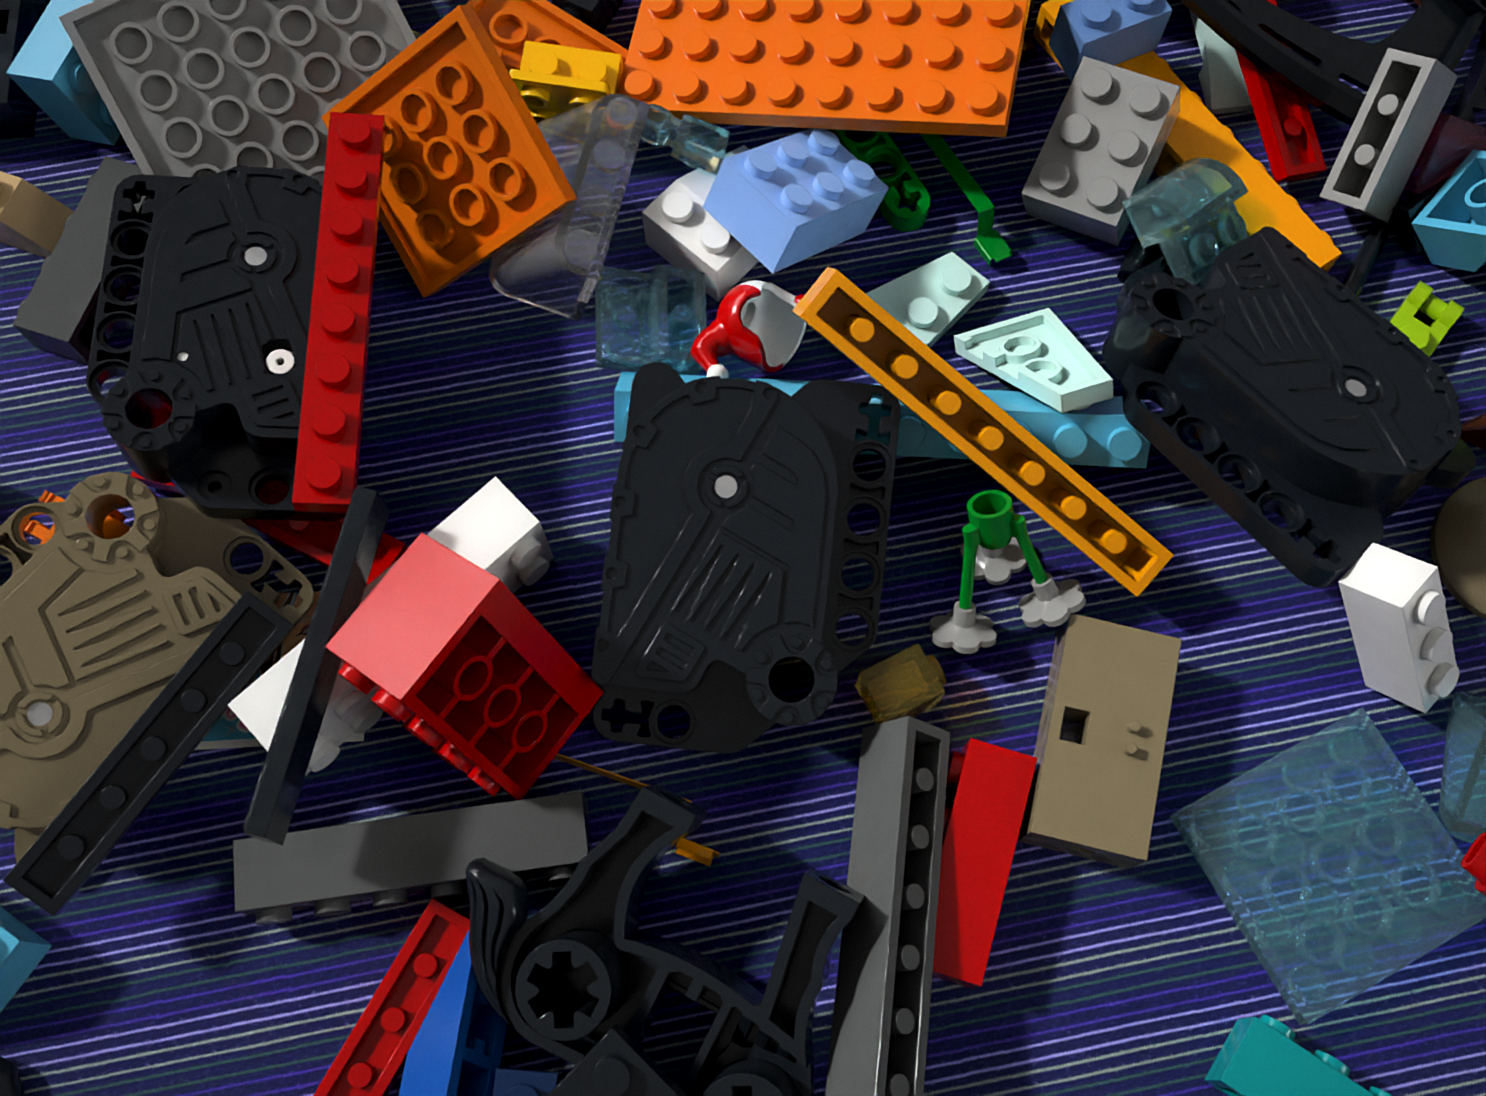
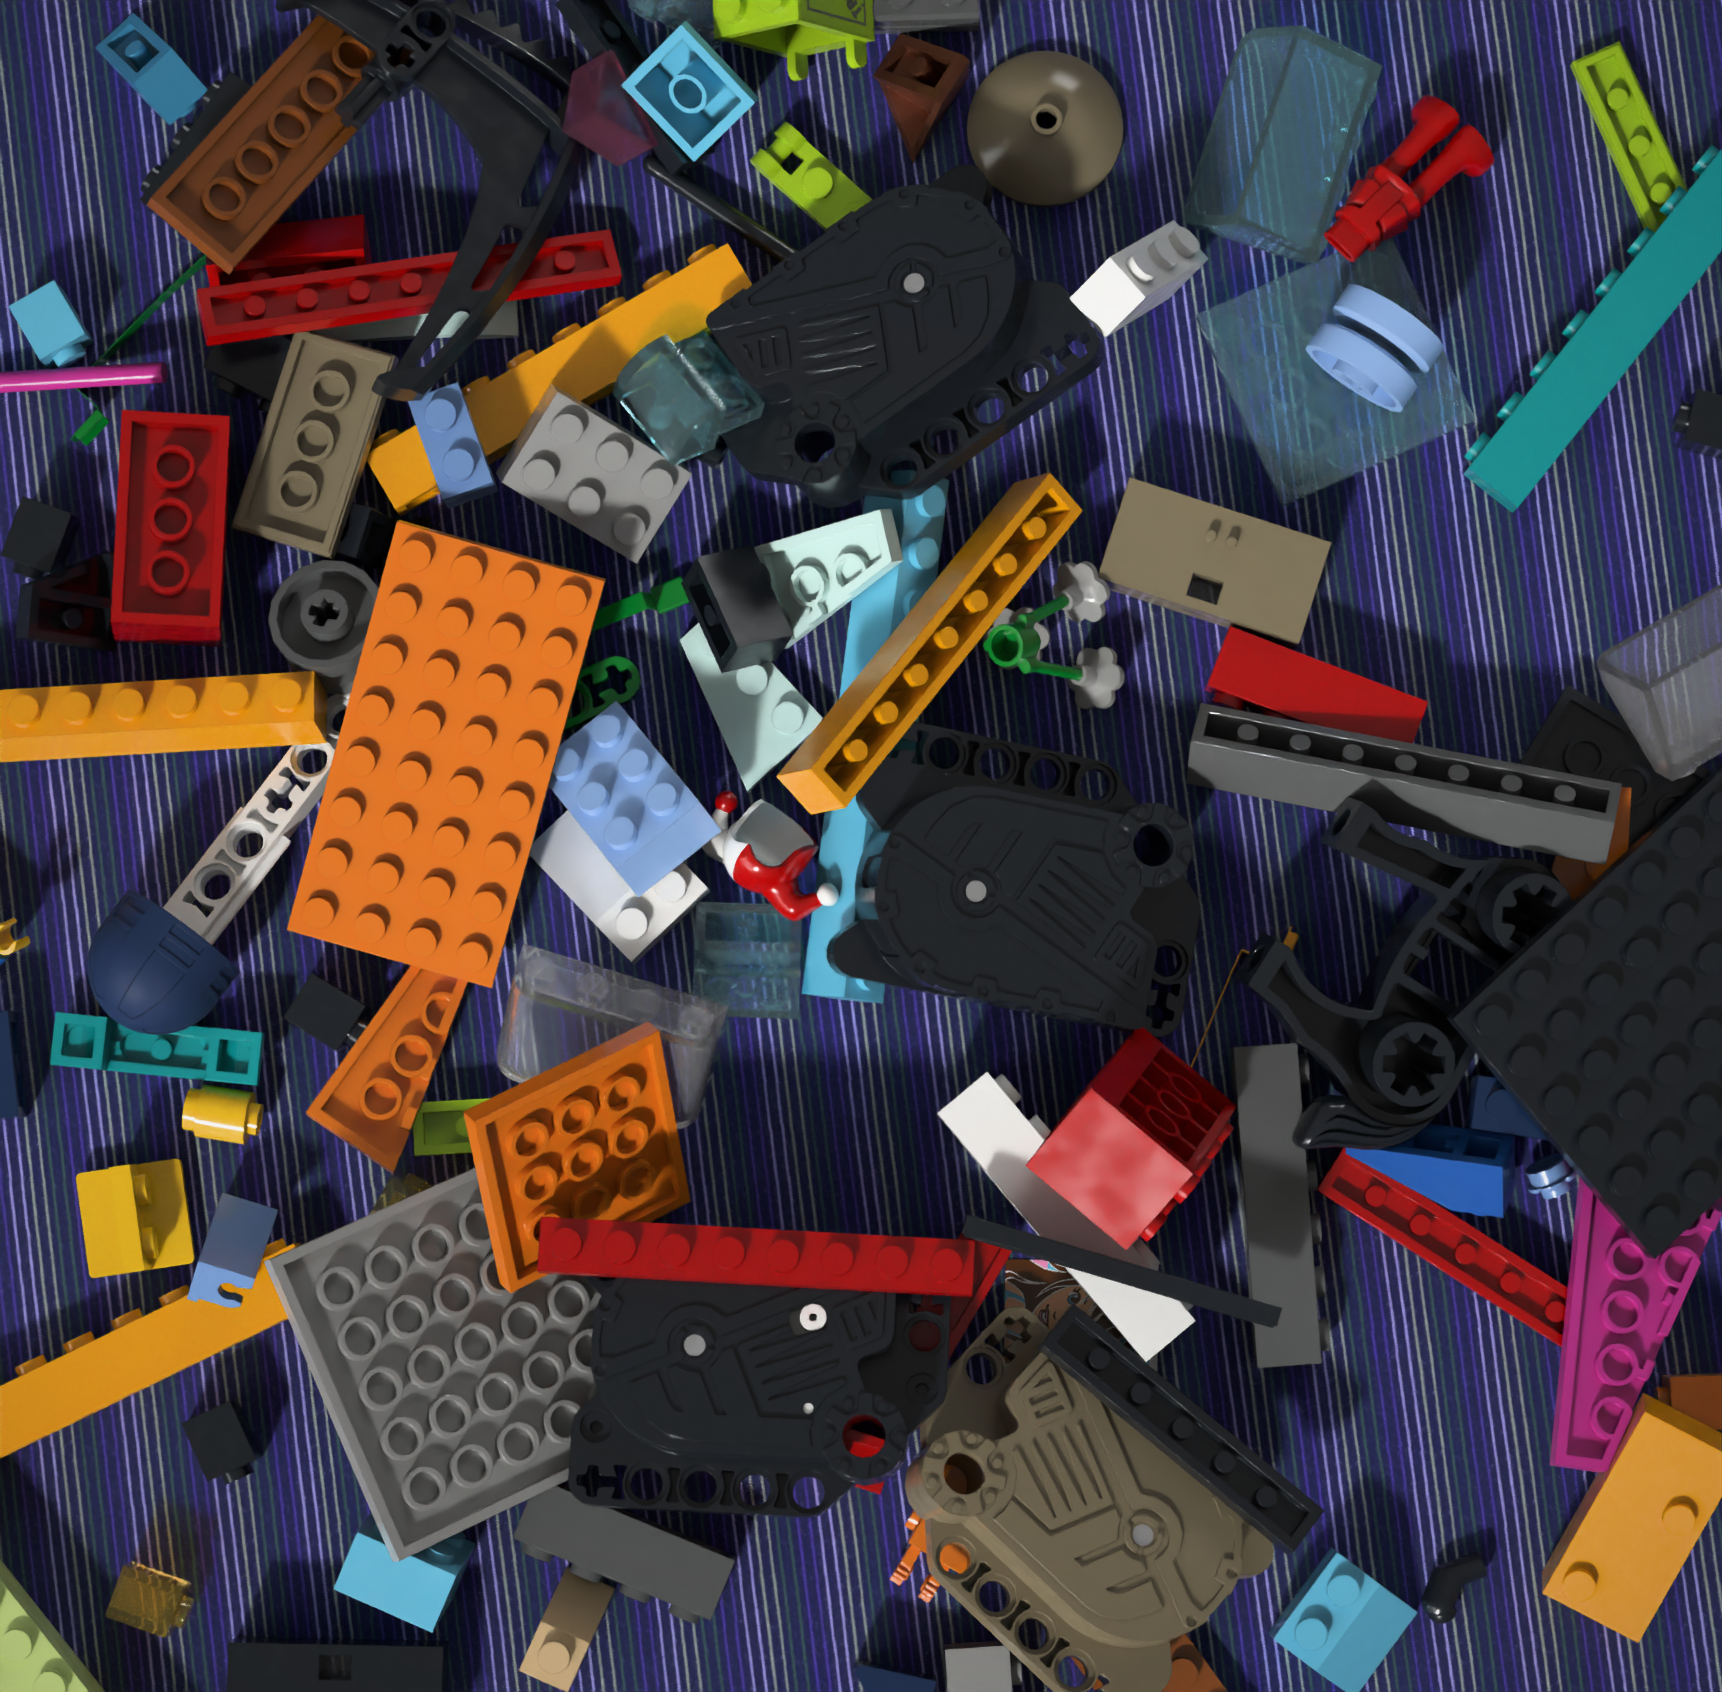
camera: 80 degrees left, 15 degrees up
yellow bracket [509,41,623,136] -> none
clear light blue plate [639,104,730,175] -> none
clear yellow brick [855,643,946,724] -> none
light grey brick [1319,48,1458,223] -> none
none -> black brick [681,545,793,673]
none -> light blue wheel [1306,284,1444,412]

